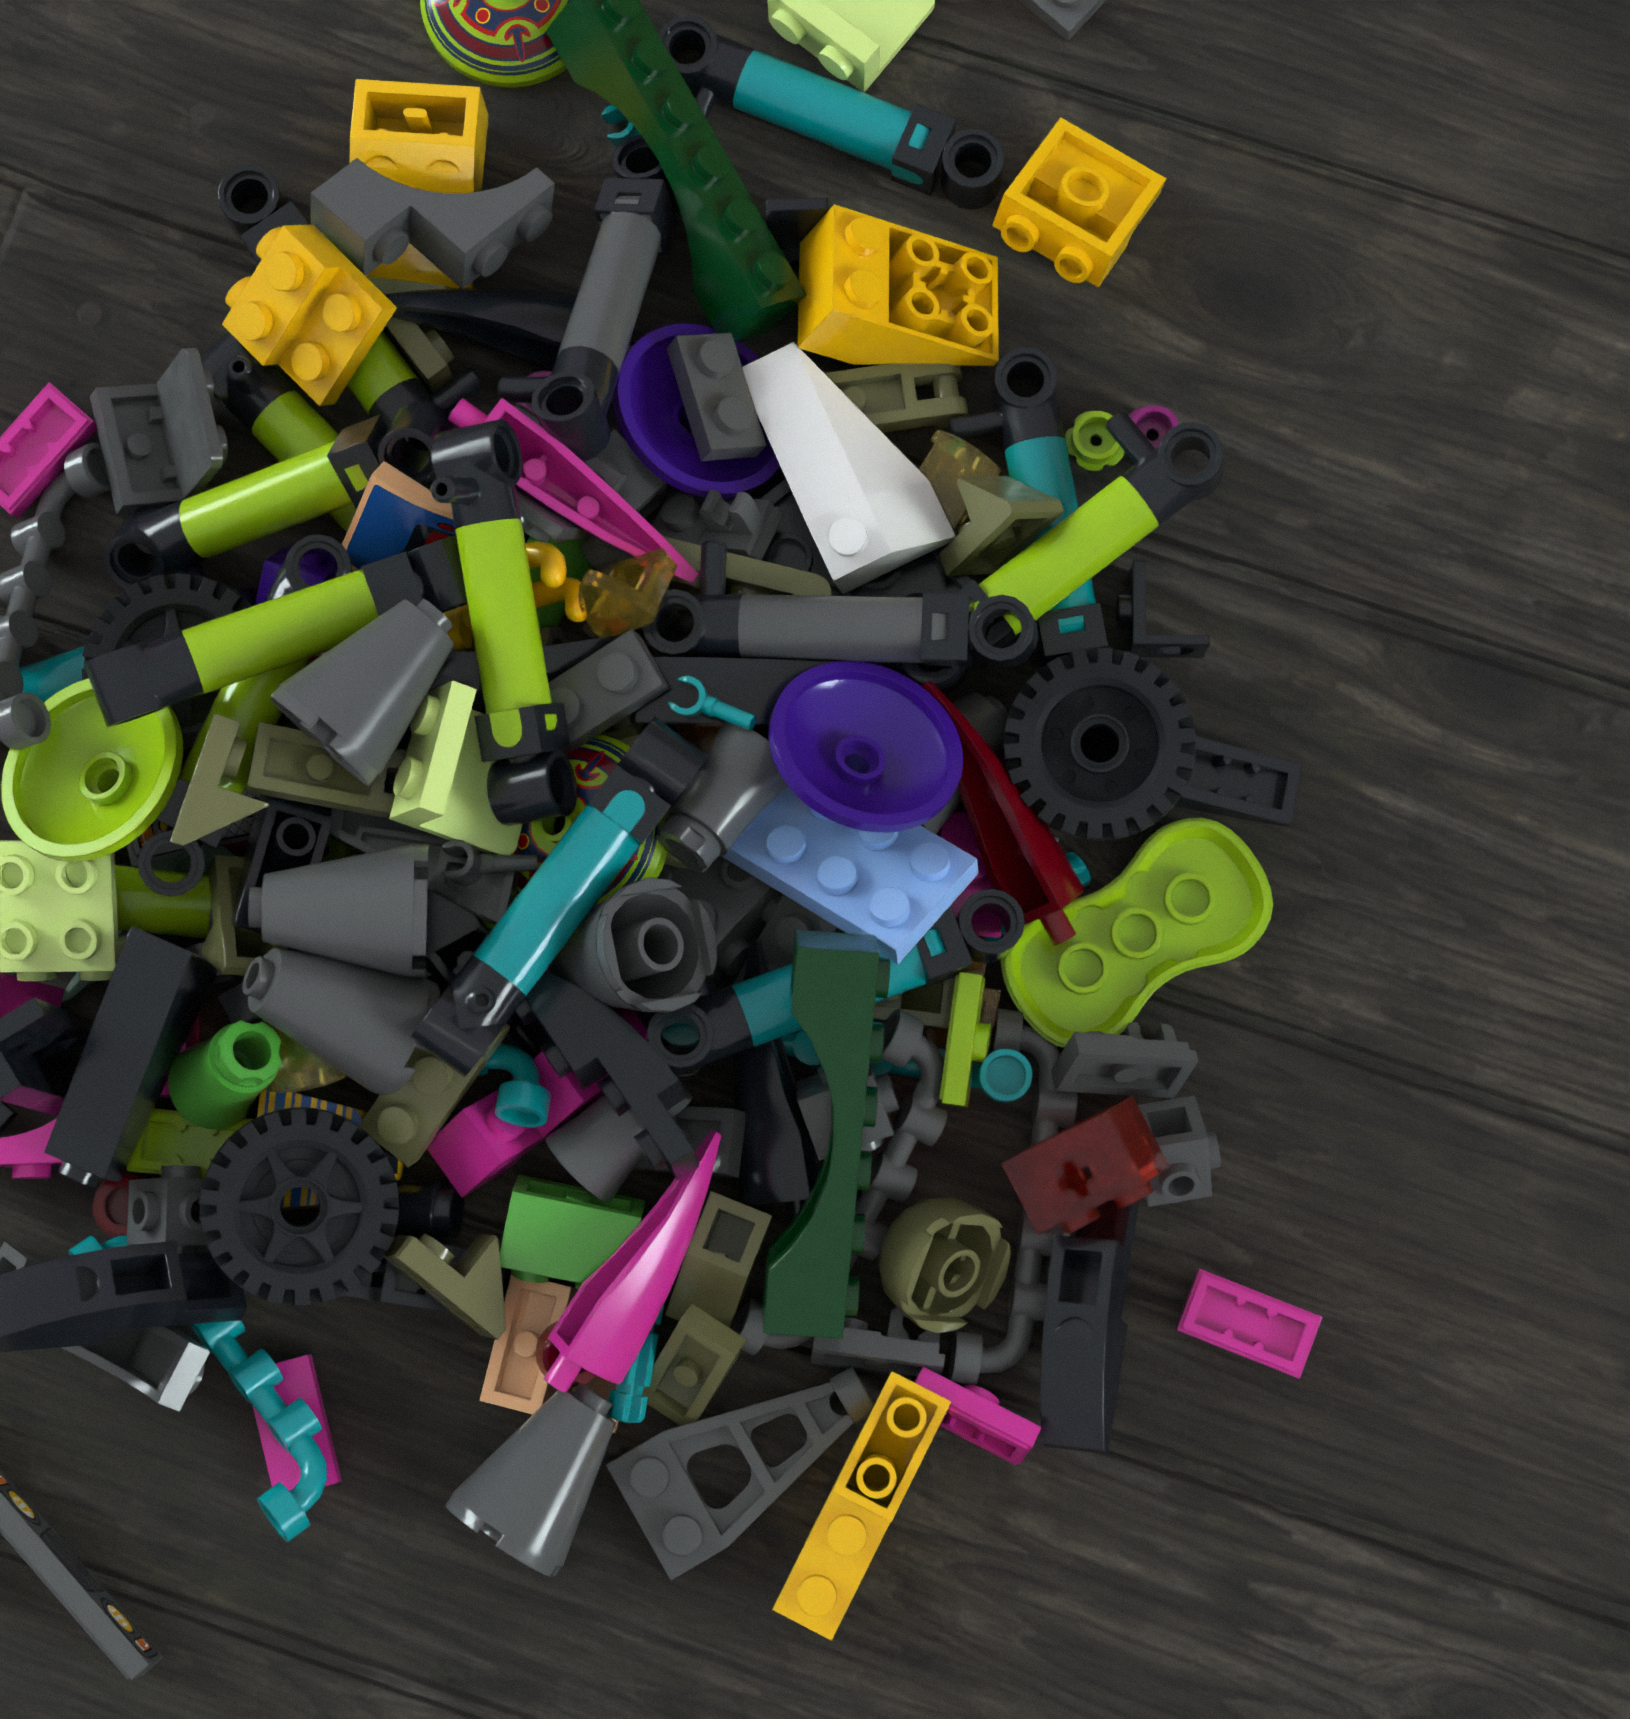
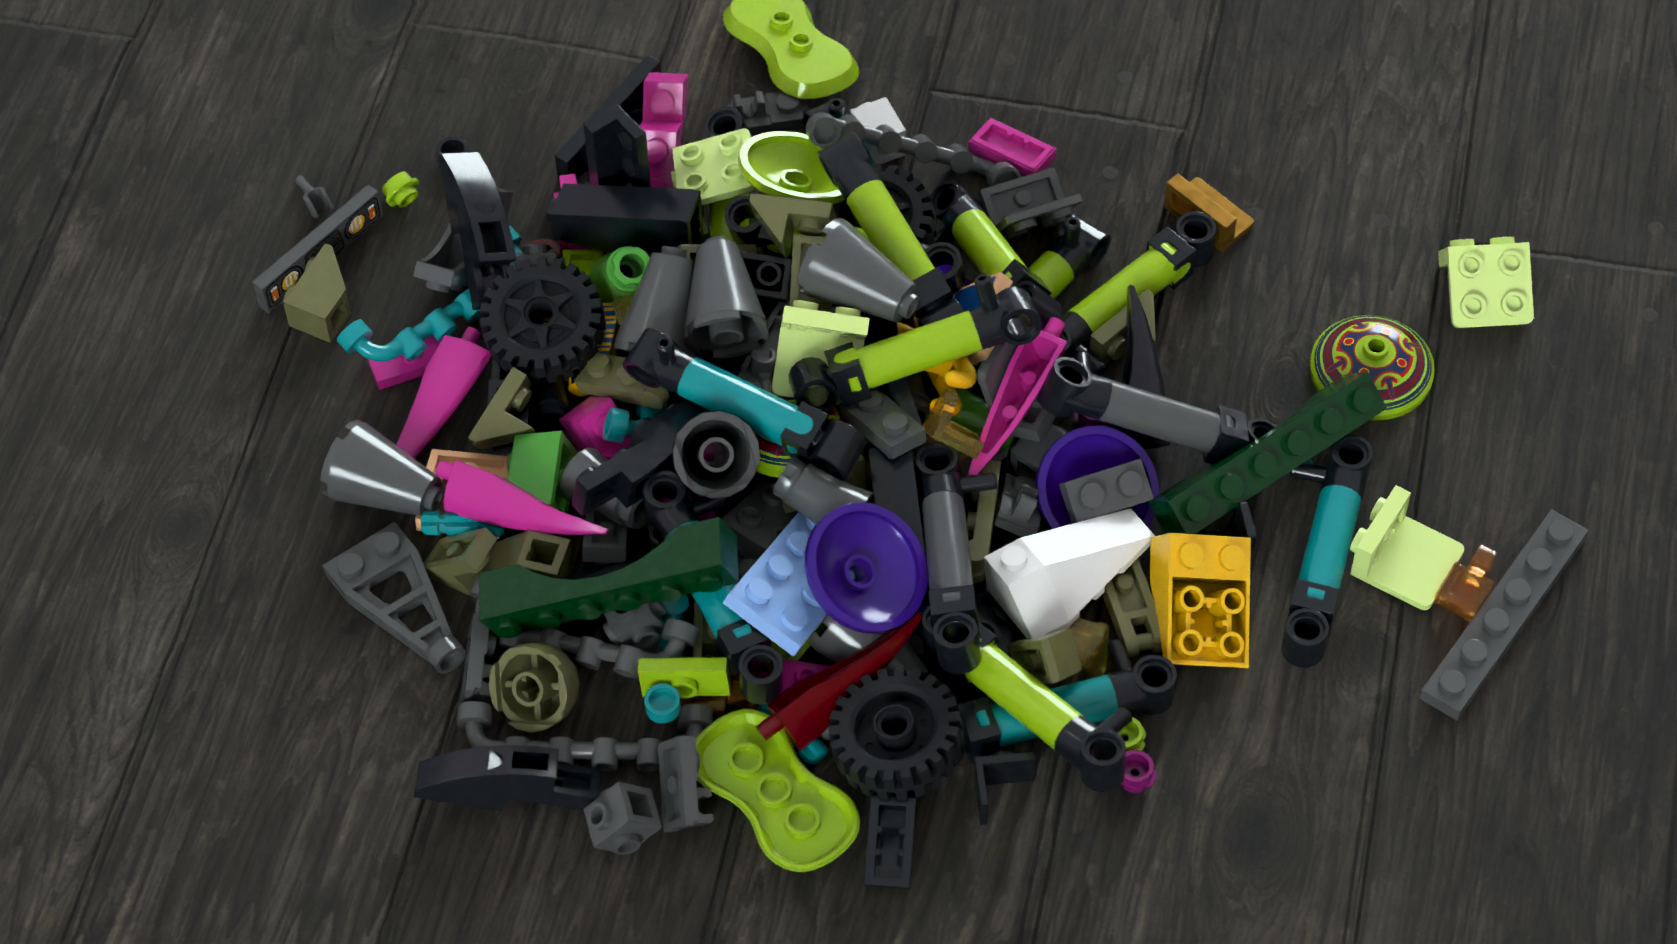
camera: 80 degrees right, 25 degrees down
yellow plate [222,225,397,406] -> none
dark grey arch [311,158,555,289] -> none
yellow slope [350,79,489,288] -> none
teal hand [668,676,757,731] -> none
yellow slope [772,1371,951,1641] -> none
dark pink plate [914,1367,1042,1465] -> none
yellow plate [992,117,1167,288] -> none
clear red brick [1001,1096,1170,1234] -> none
dark pink plate [1175,1269,1322,1379] -> none
none -> olive slope [283,243,352,343]
none -> dark pink piece [396,327,491,459]
none -> pearl gold panel [1164,174,1254,252]

